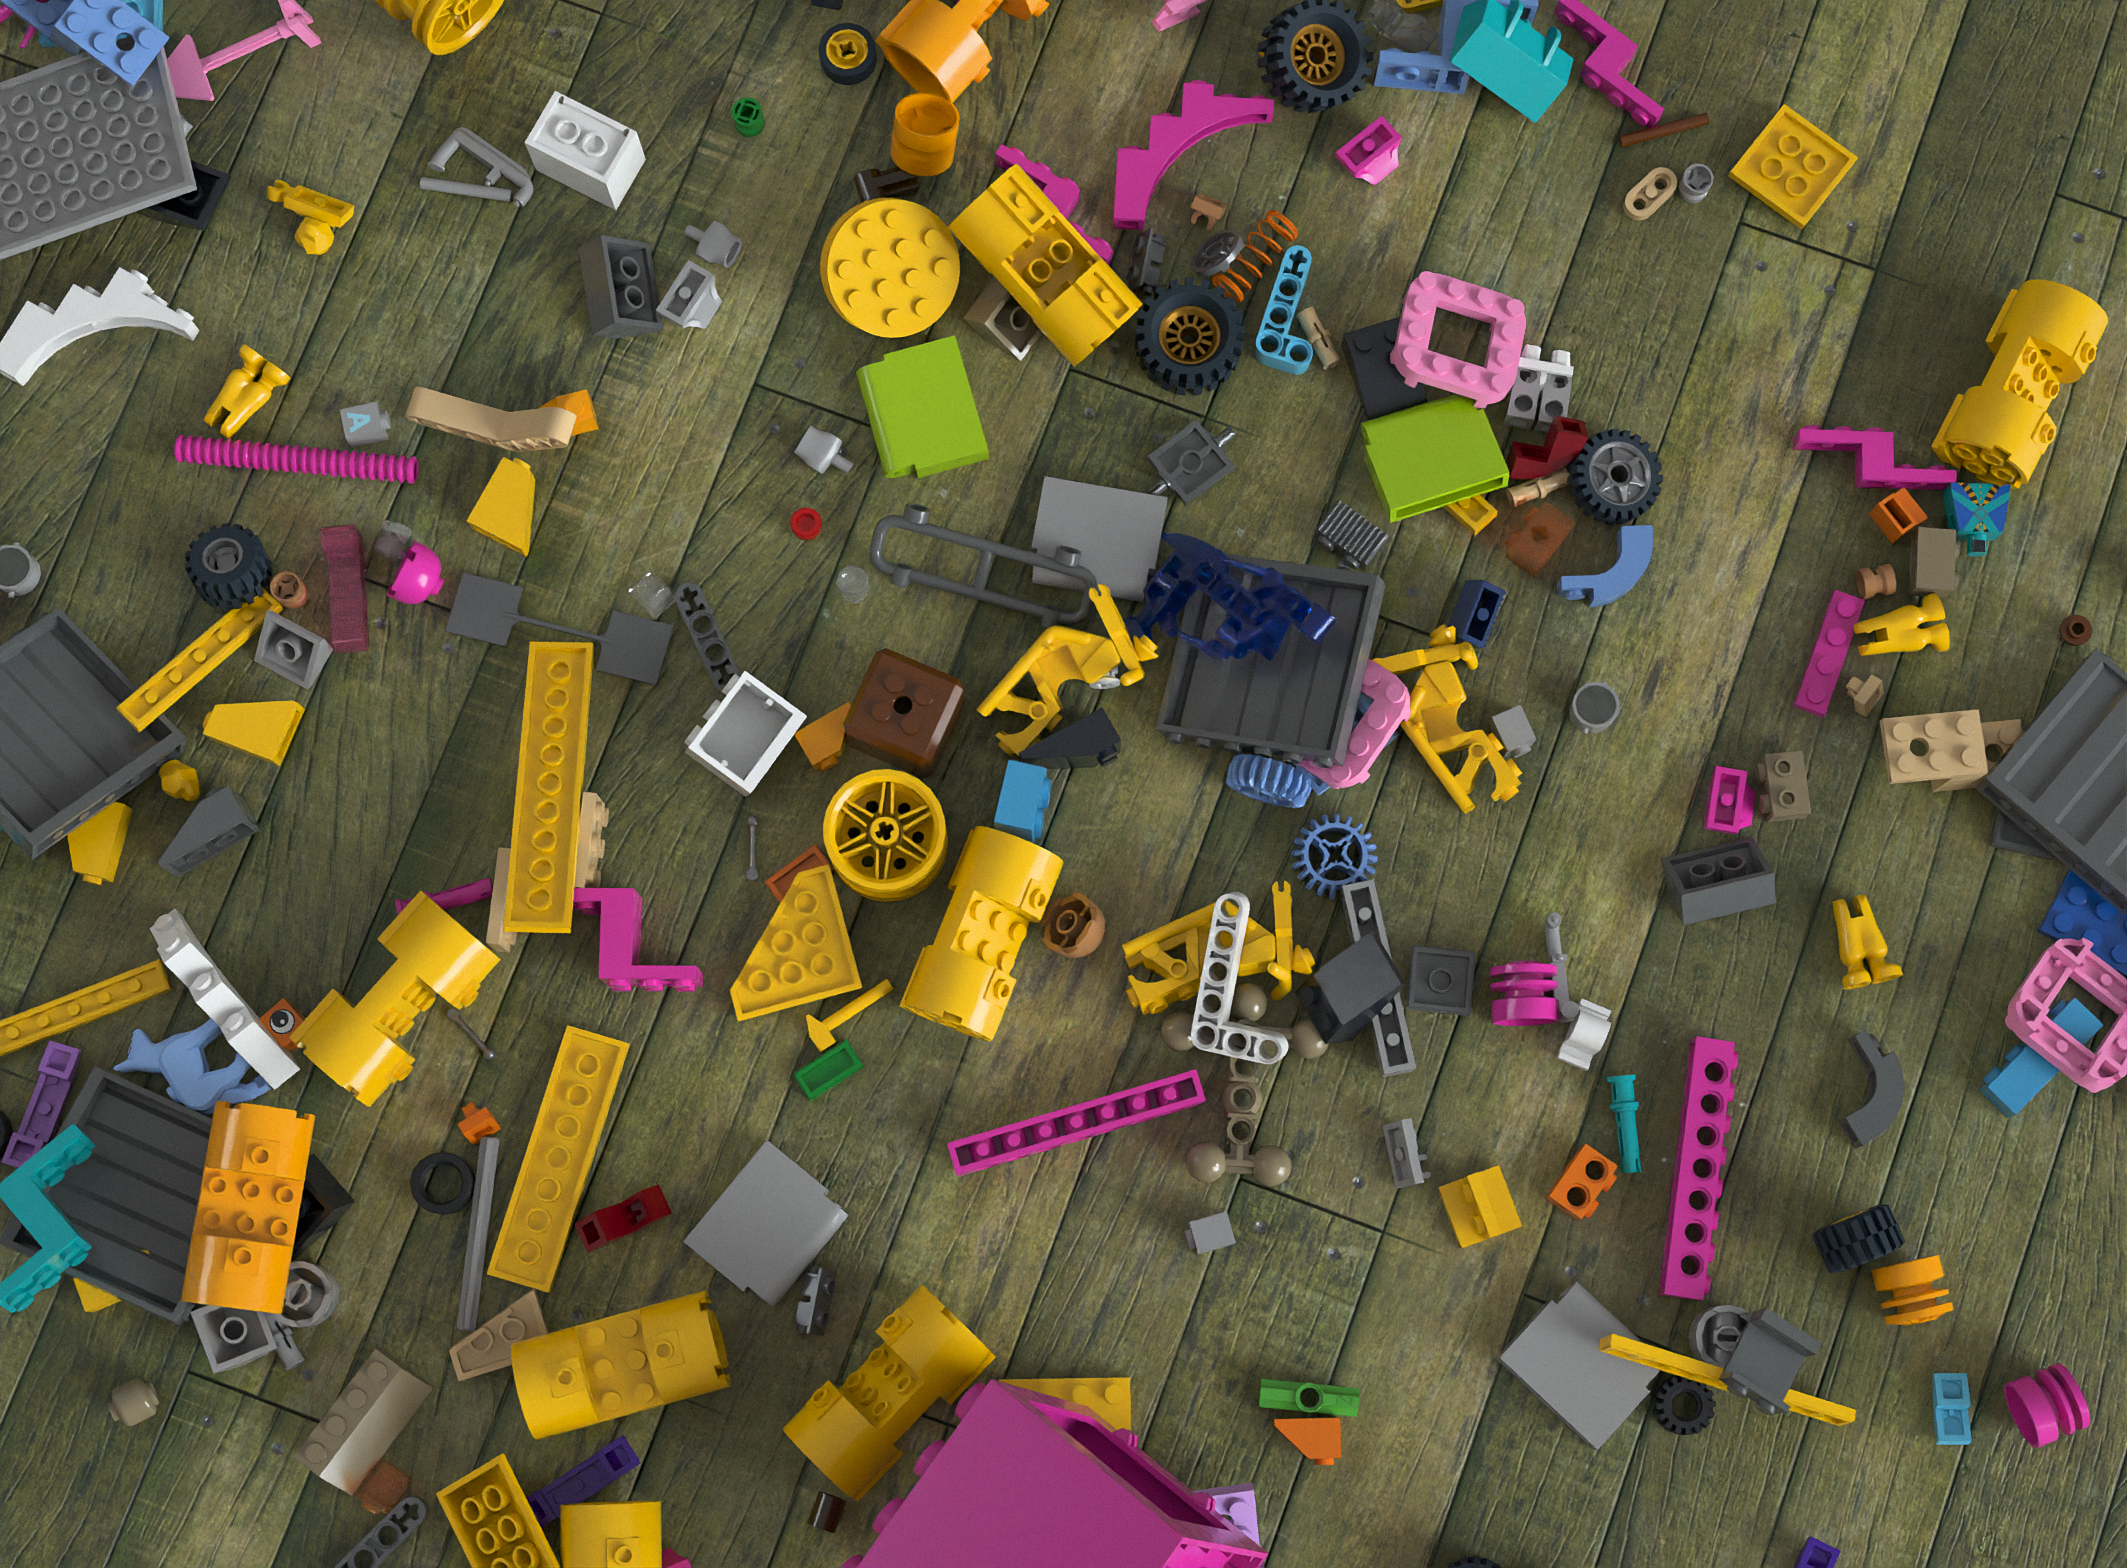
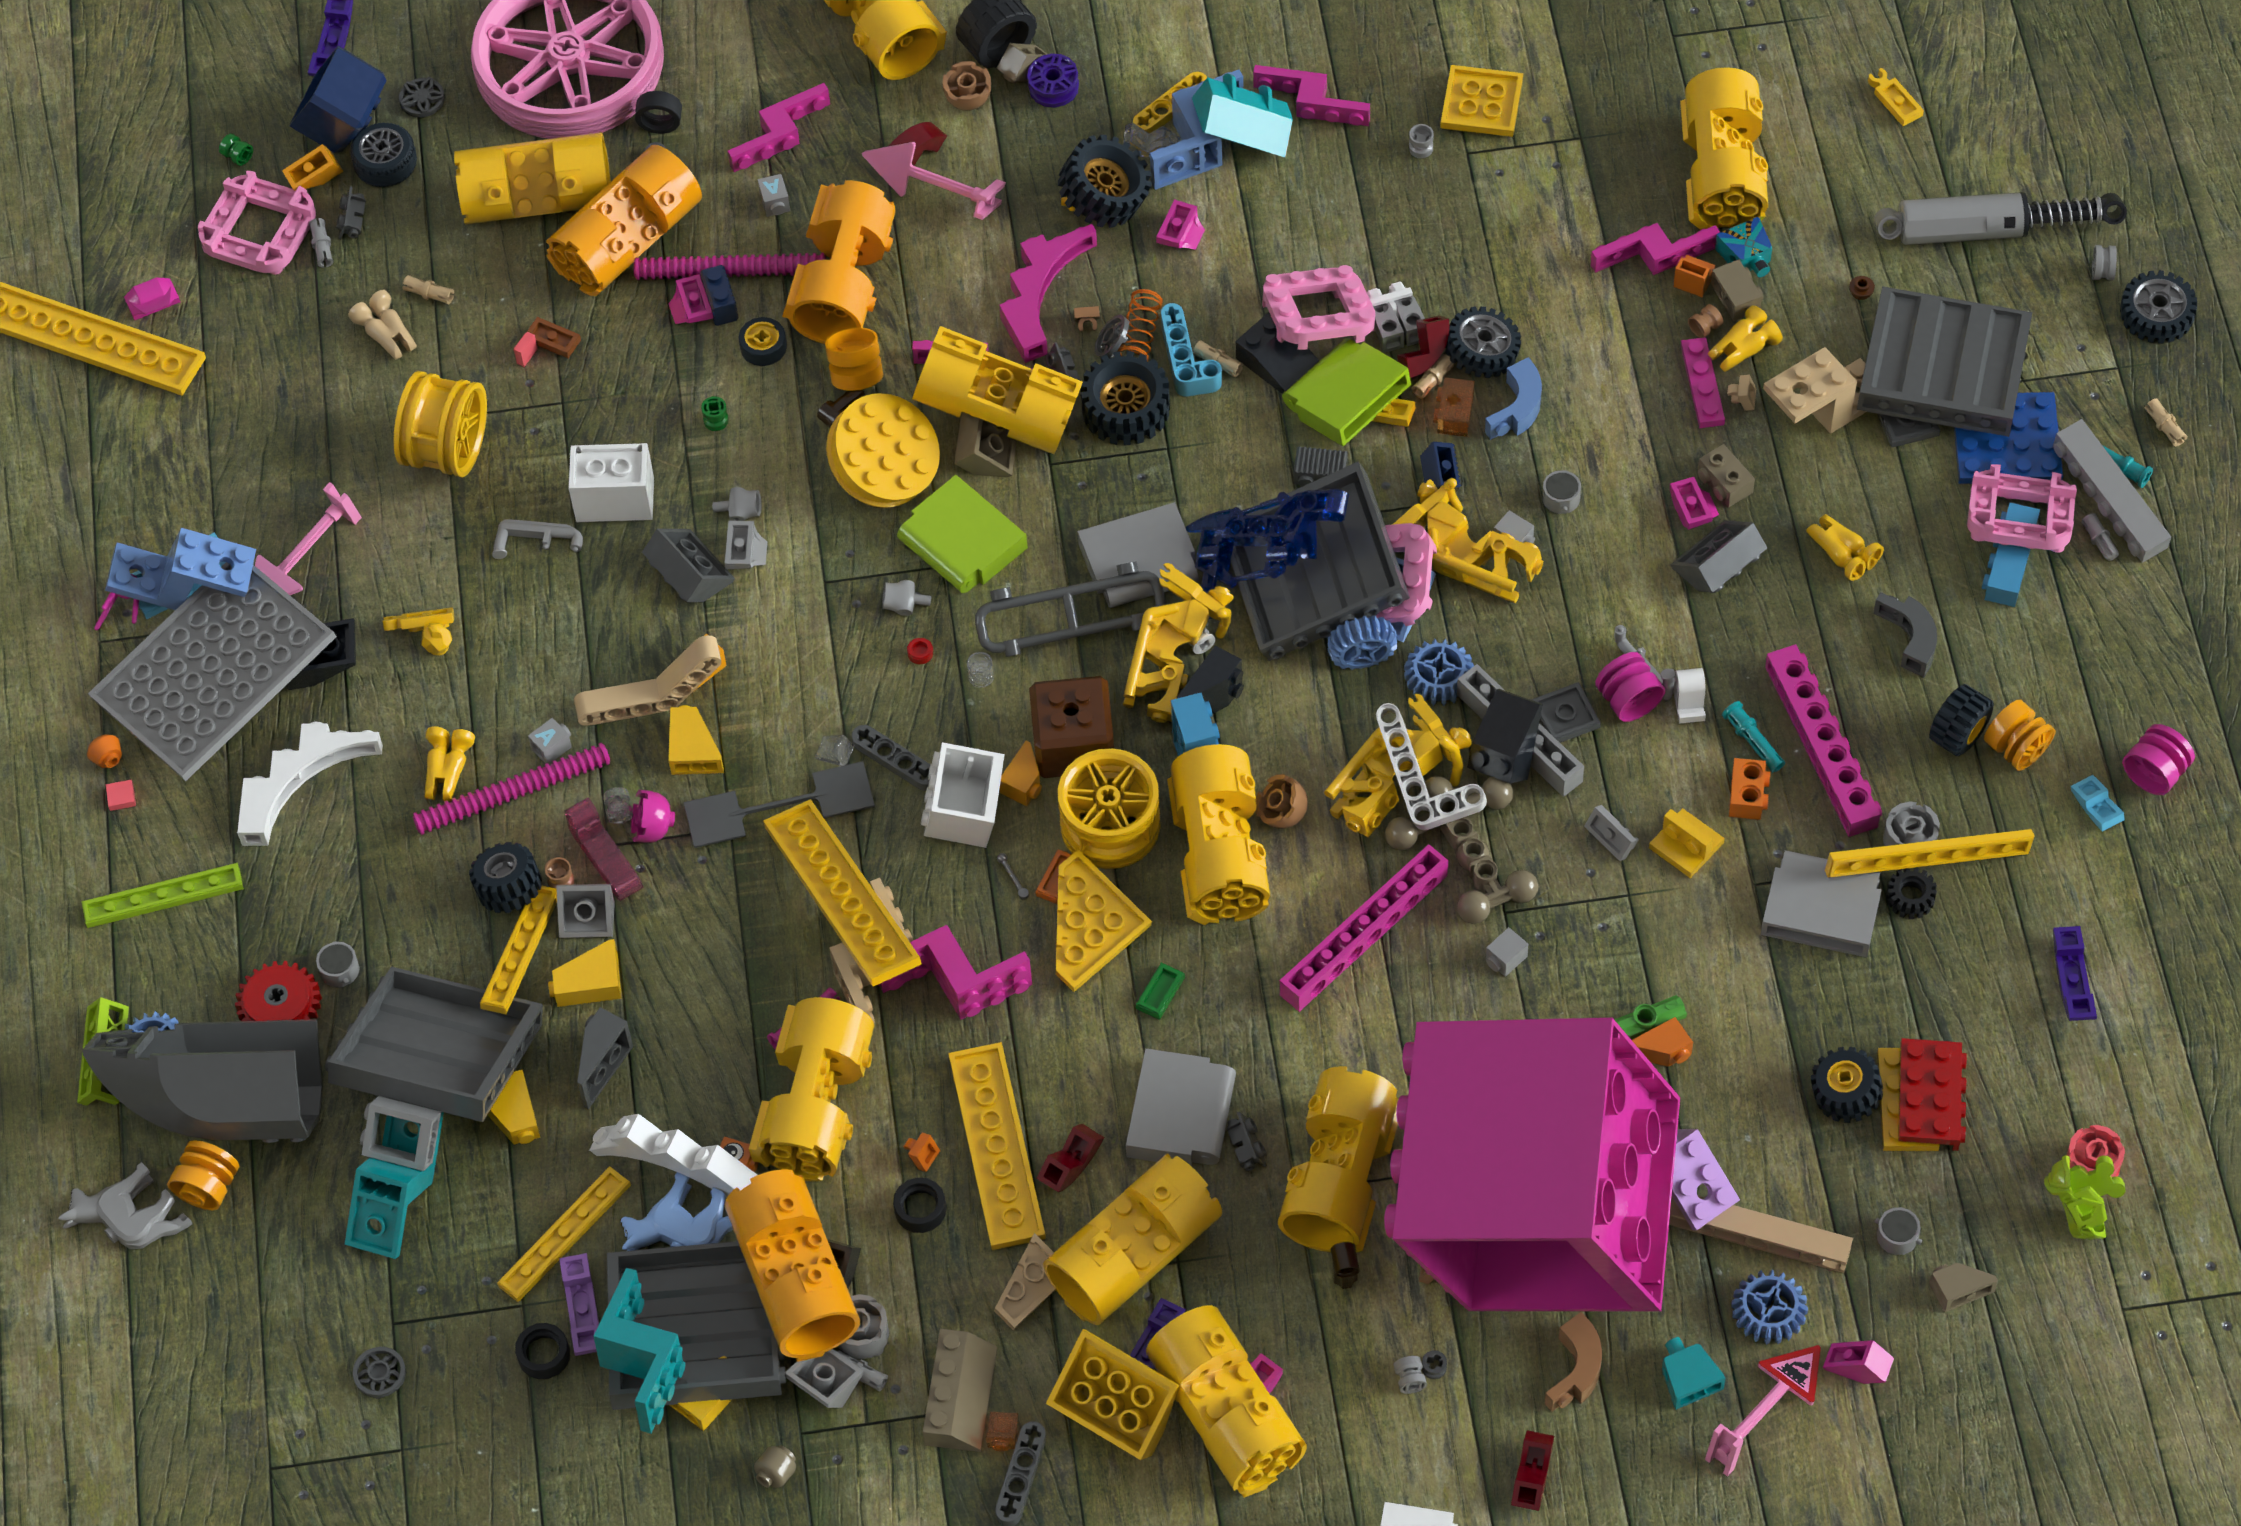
camera: 25 degrees left, 20 degrees down
yellow rock [159,760,200,801] -> none
light grey bar [420,177,513,202] -> none
flat silver hinge [447,1008,496,1060] -> none
light grey axle [456,1137,500,1331] -> none
yellow piece [806,979,894,1053] -> none
dark grey plate [1146,420,1236,506] -> none
reddish brown bar [1618,112,1709,148] -> none
tan plate [1623,167,1677,221] -> none
dark grey panel [1719,1308,1822,1416] -> none

